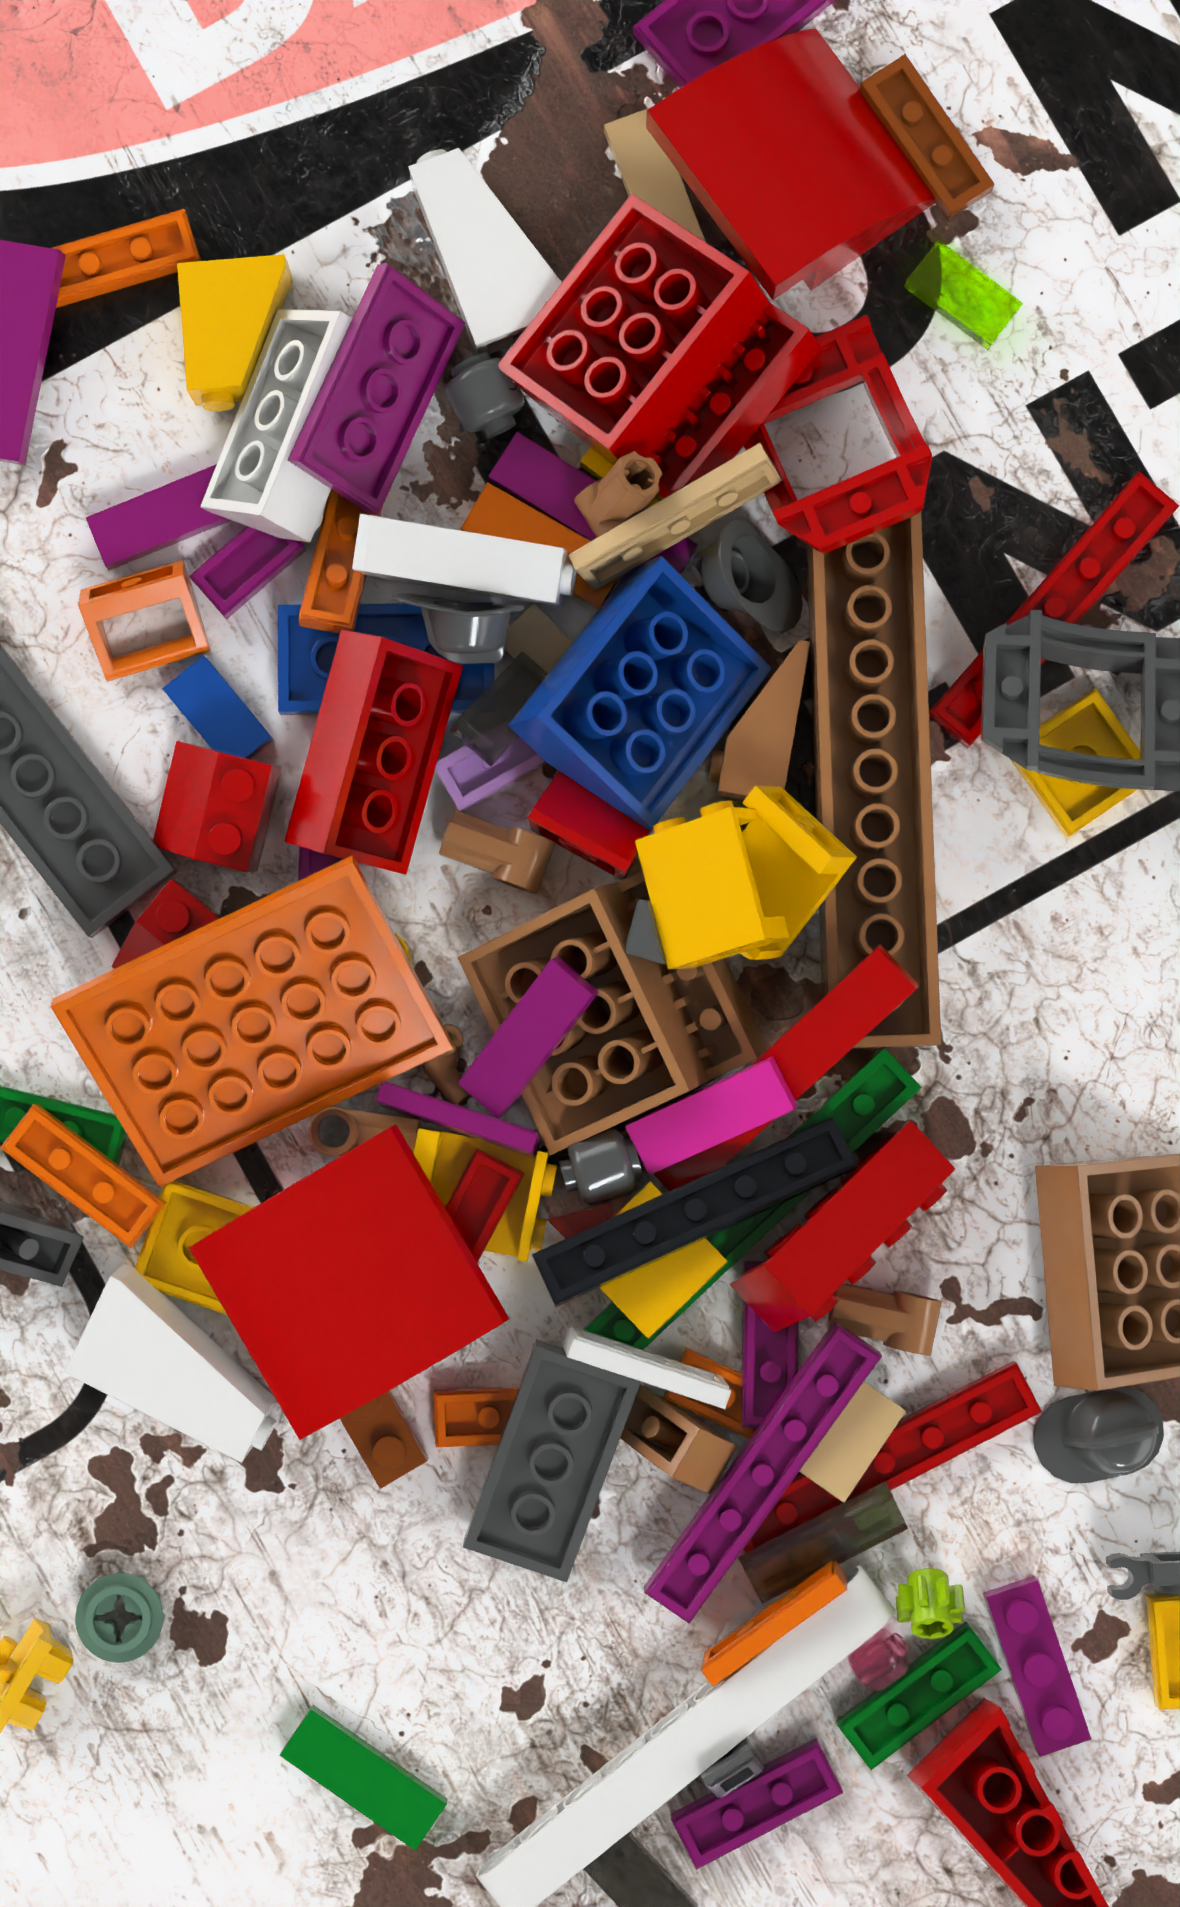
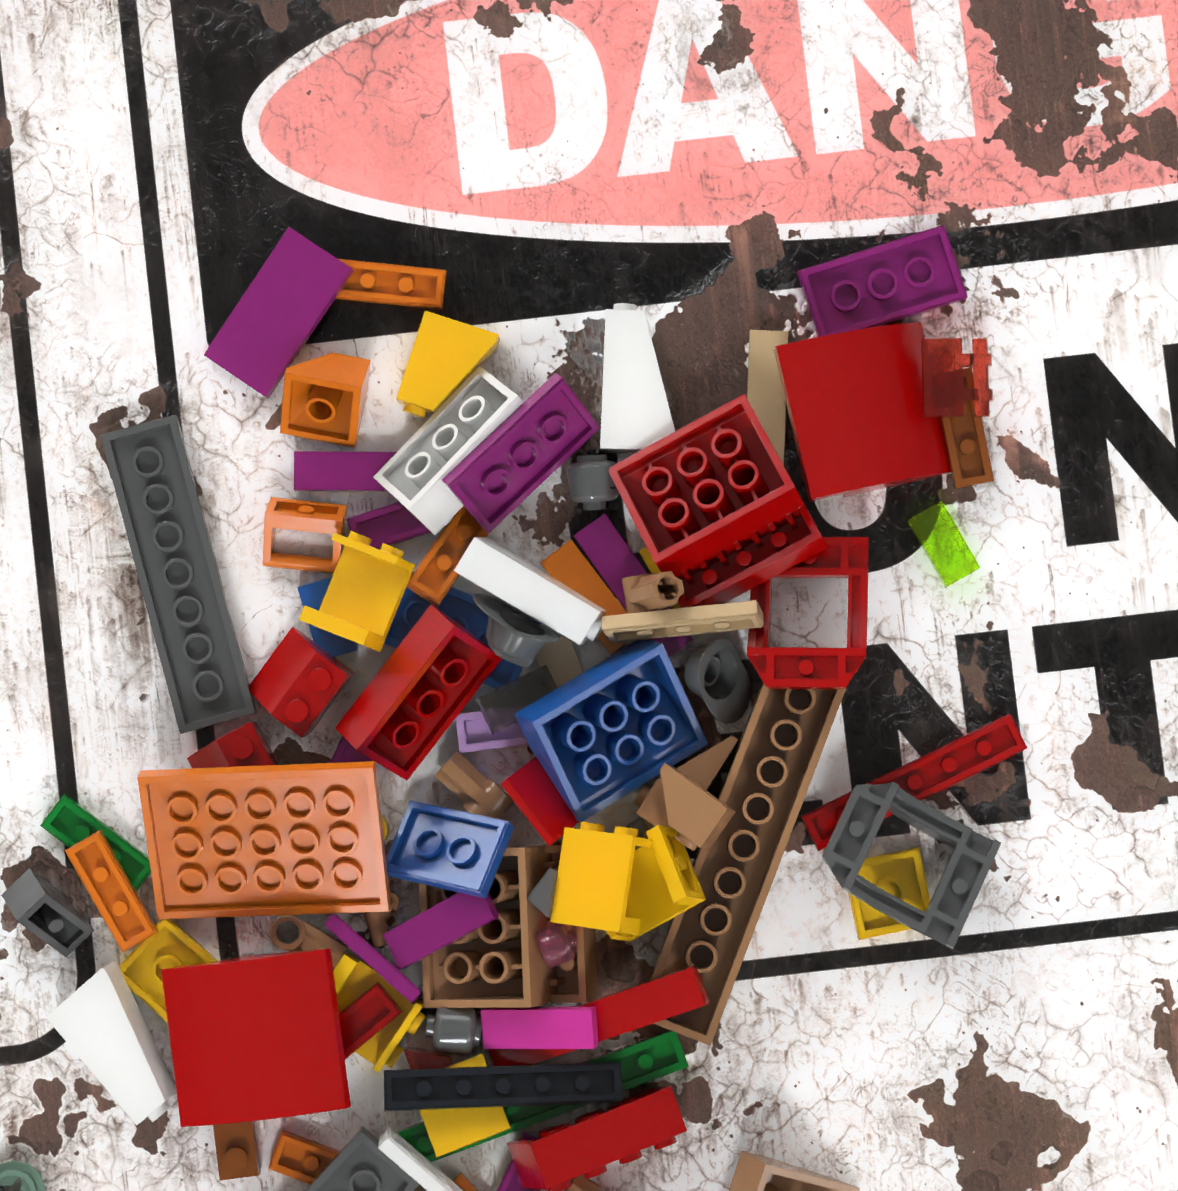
camera: 25 degrees right, 0 degrees up
none -> orange slope [280,353,371,448]
none -> yellow panel [299,531,415,652]
none -> blue tile [386,800,514,899]
none -> clear pink piece [535,924,578,968]
none -> medium nougat slope [660,763,736,851]
none -> clear red plate [921,338,993,418]

